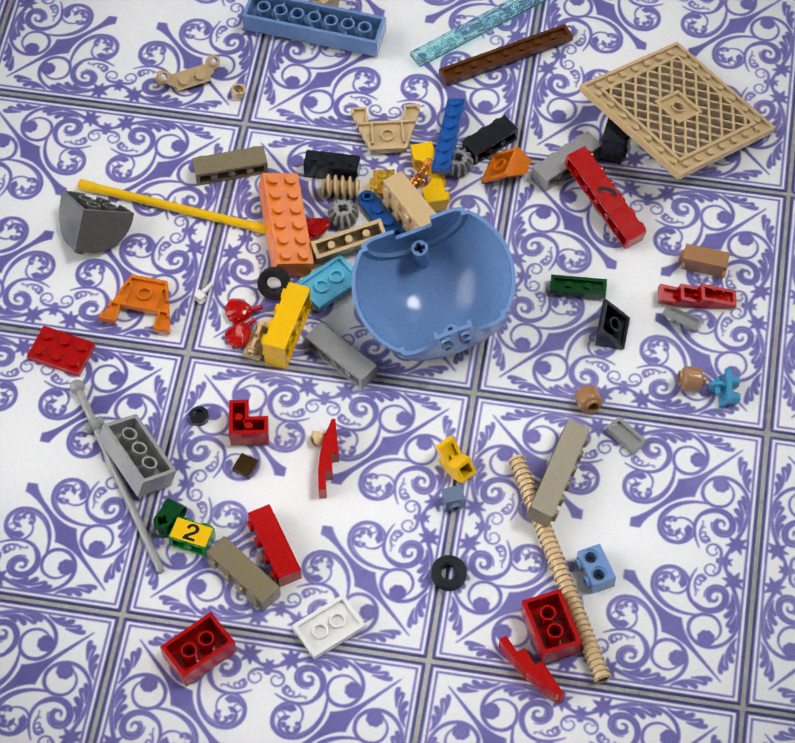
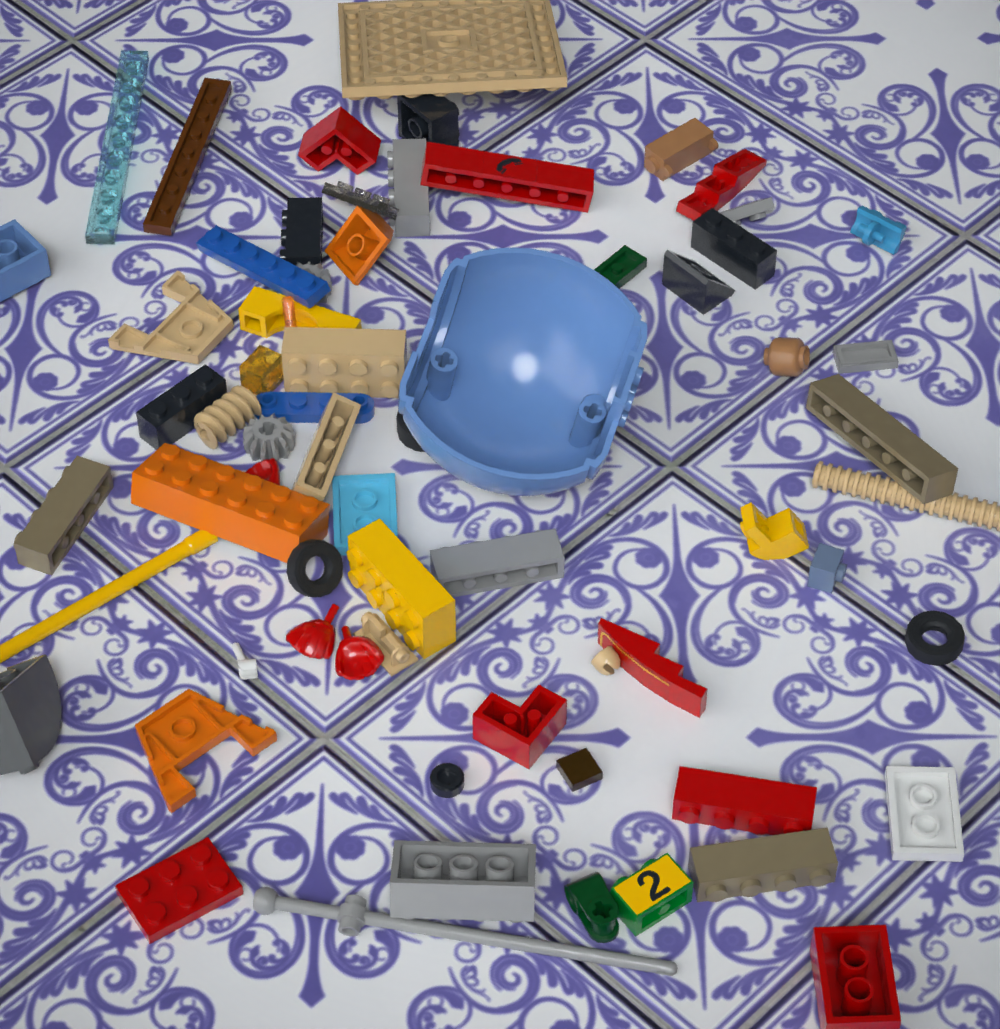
camera: 55 degrees left, 10 degrees down
medium nougat head [677,366,707,392] -> none
none -> red brick [298,106,381,175]
none -> clear smoke plate [322,181,399,220]
none -> black brick [691,208,777,290]

